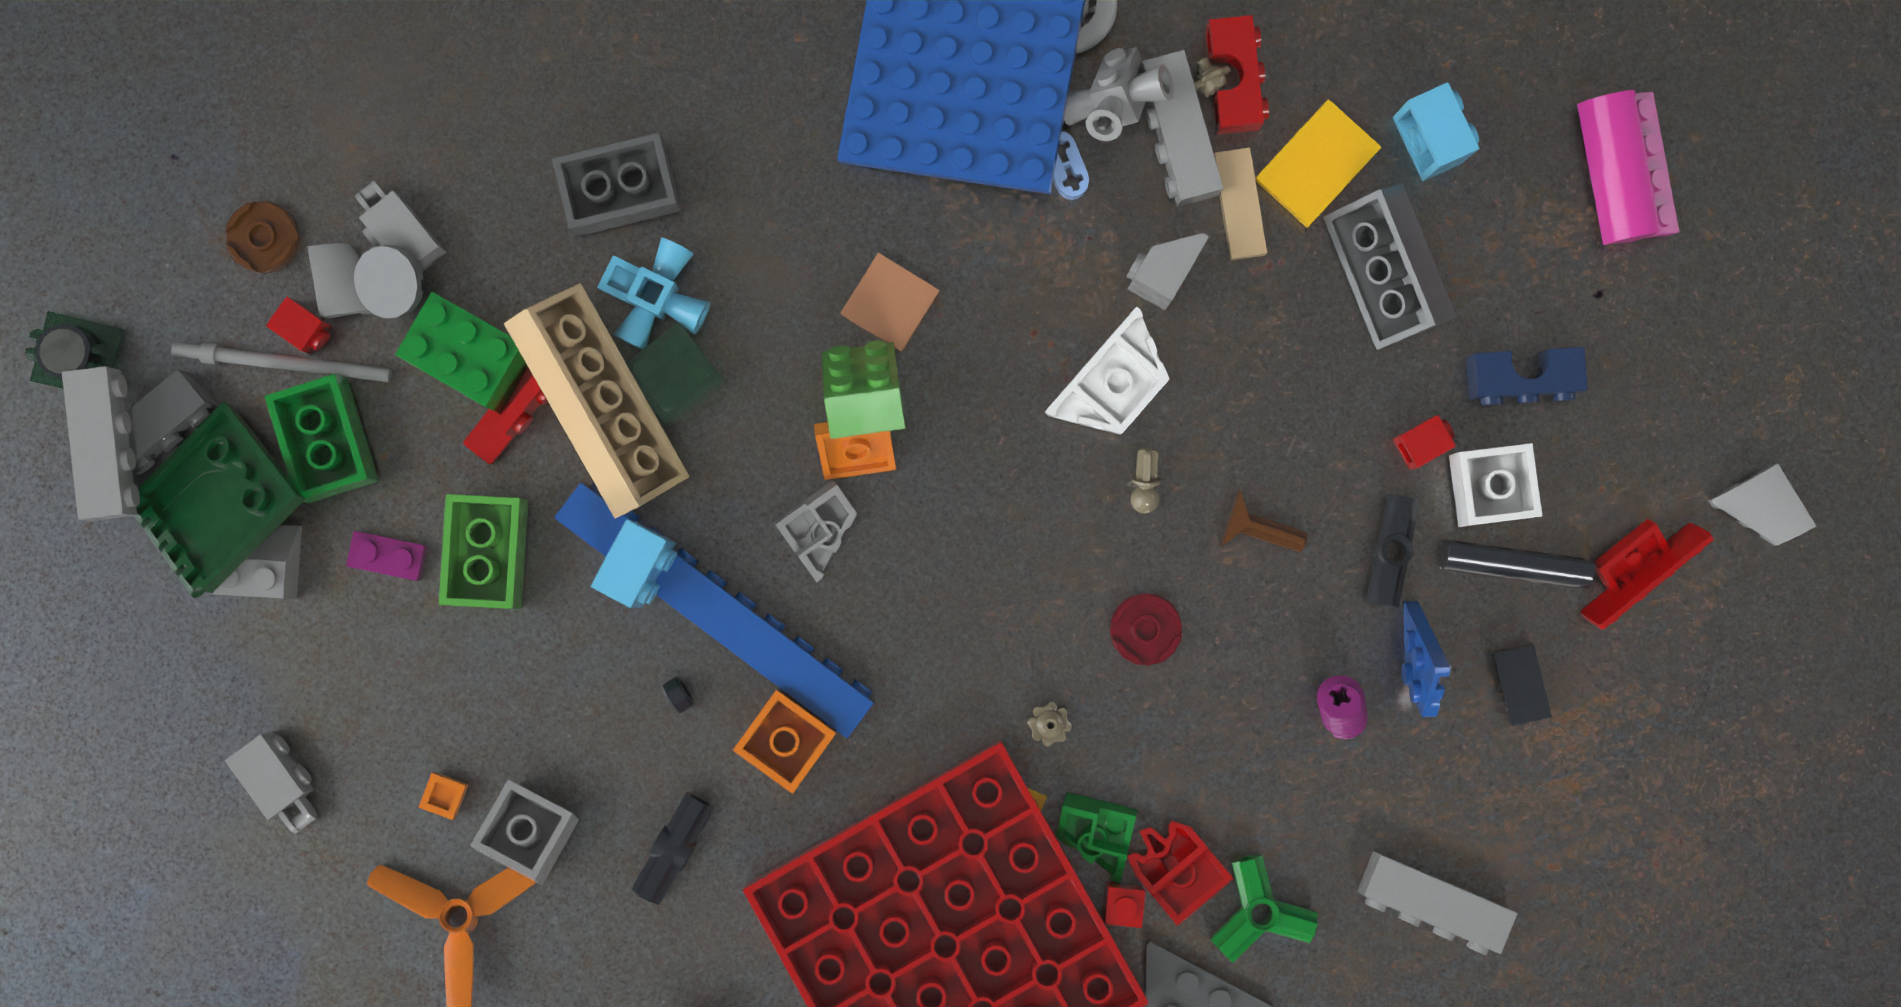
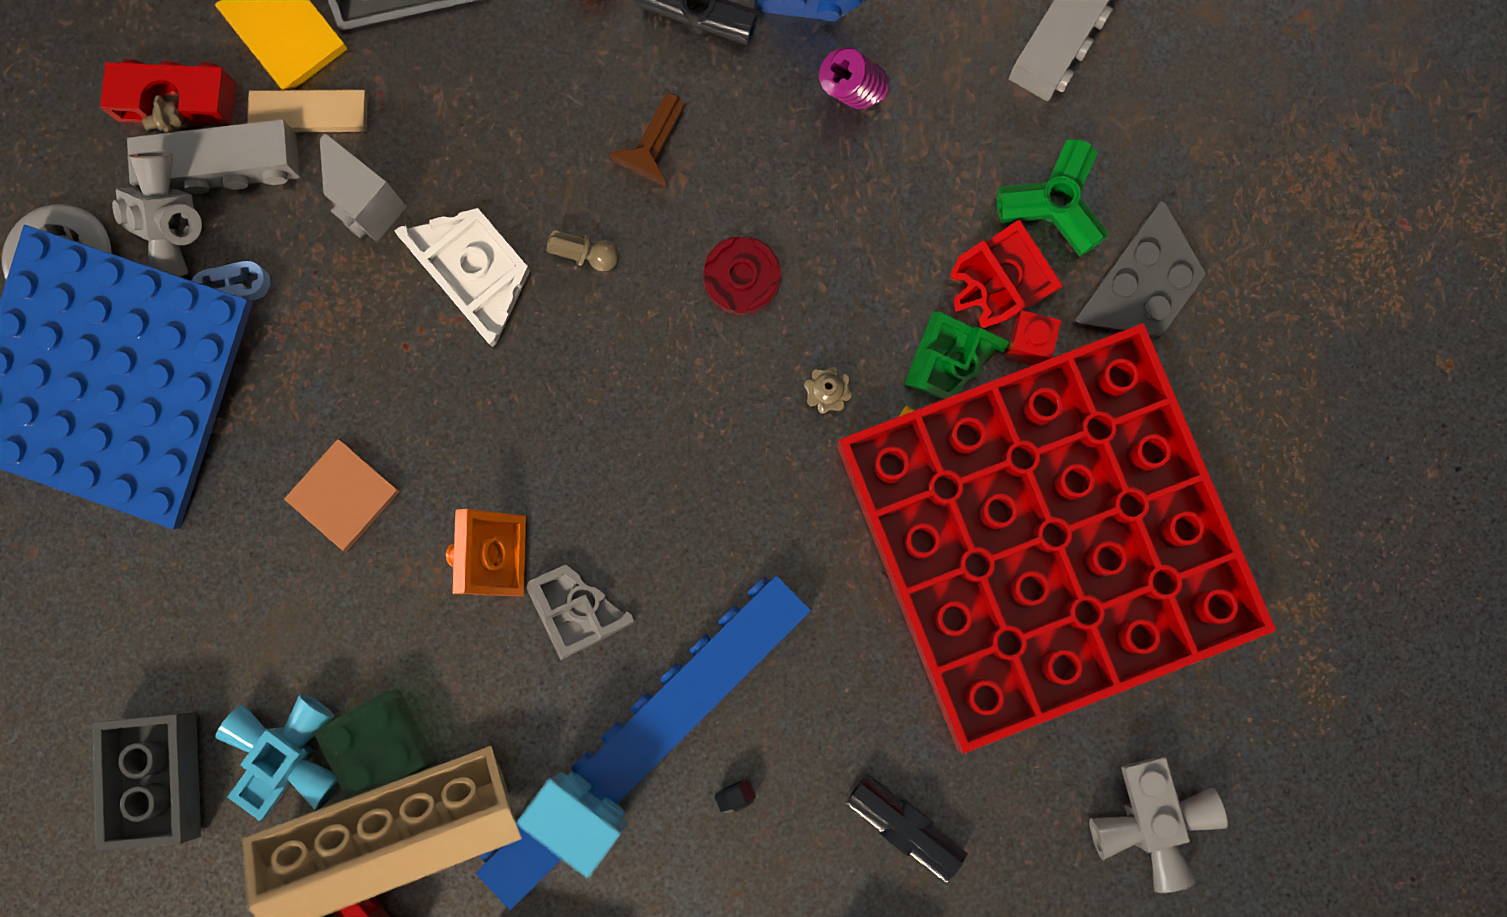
camera: 75 degrees left, 5 degrees down
orange brick [733,688,837,794] -> none
bright green brick [822,340,905,439] -> none

